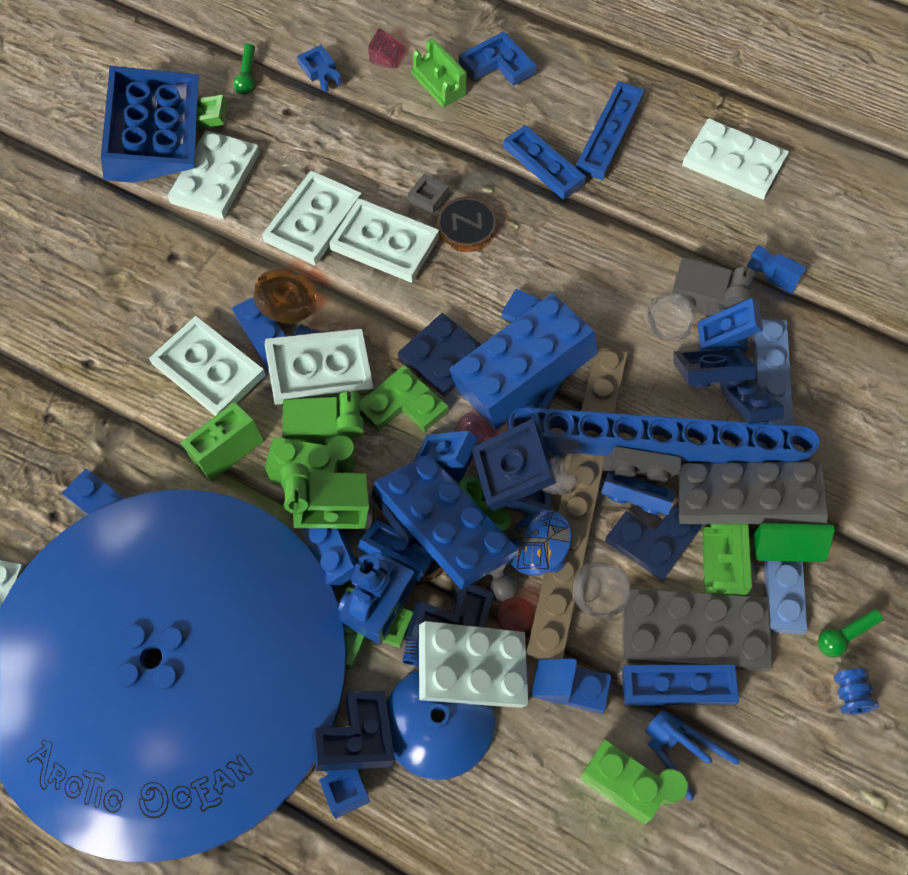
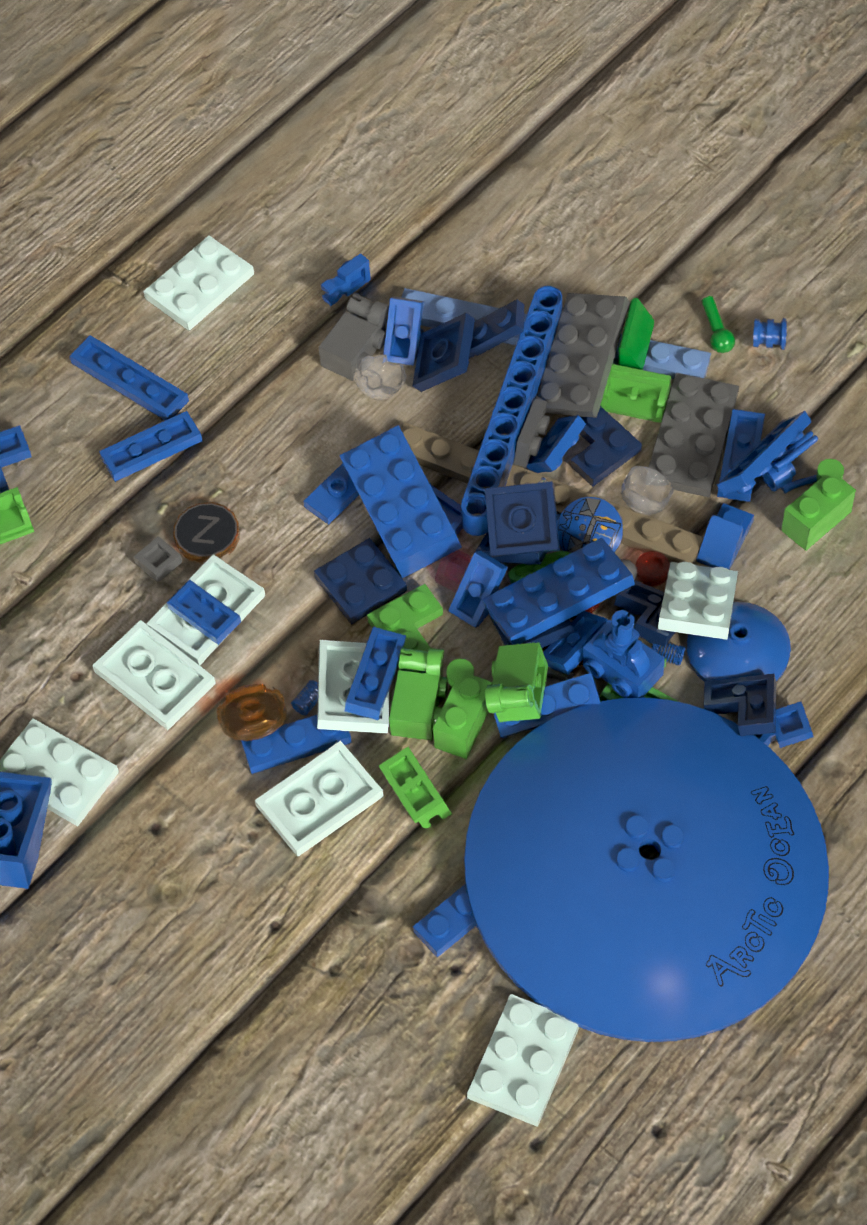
camera: 75 degrees left, 5 degrees down
none -> blue plate [167,579,241,645]
none -> blue plate [344,627,406,720]
none -> blue plate [717,411,812,496]

